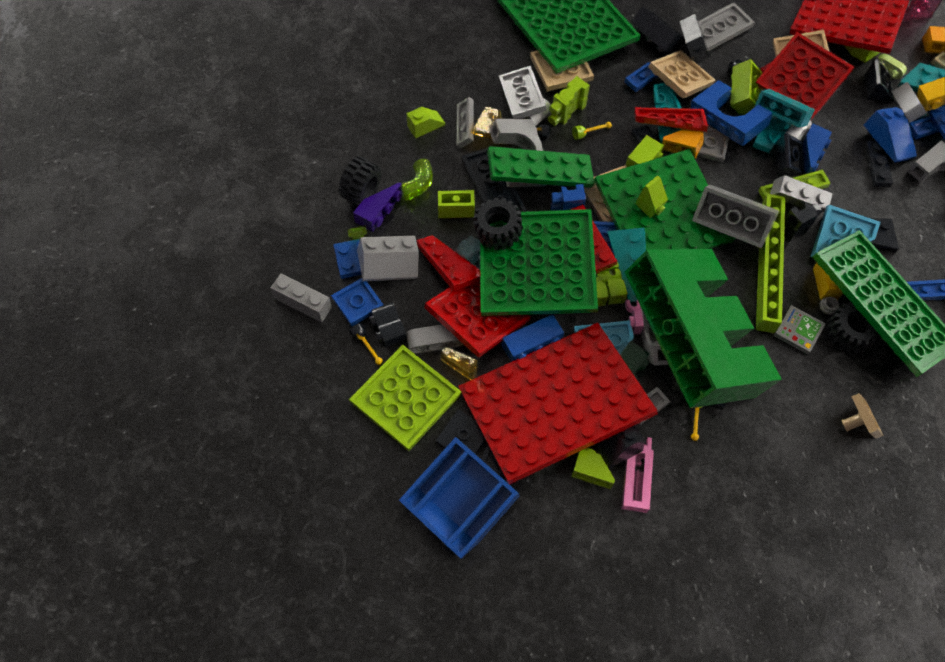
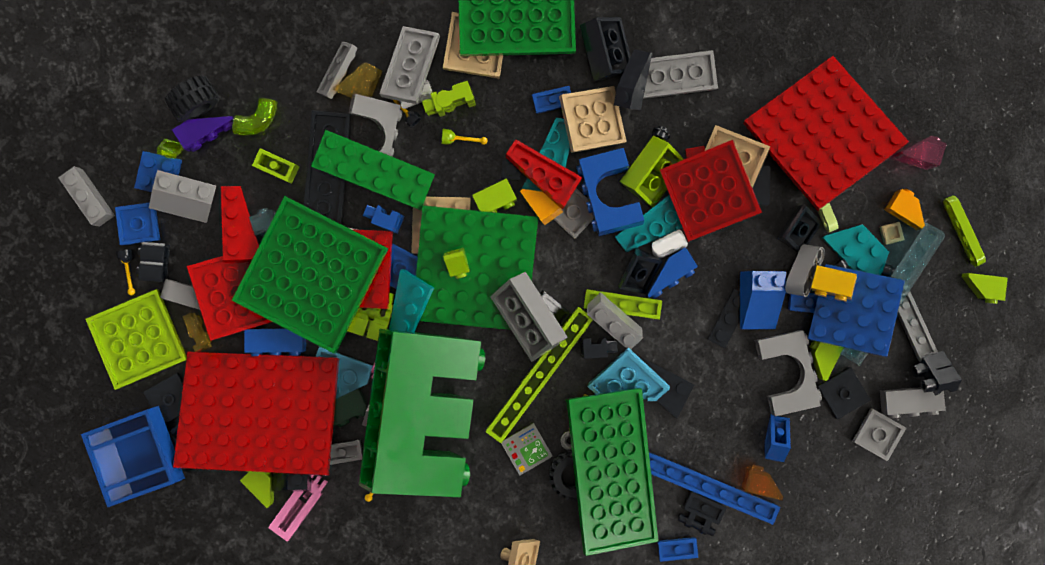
camera: 30 degrees right, 25 degrees up
lime slope [407,107,445,138] -> none
black tyre [474,198,522,250] -> none
teal brick [754,89,815,128] -> none

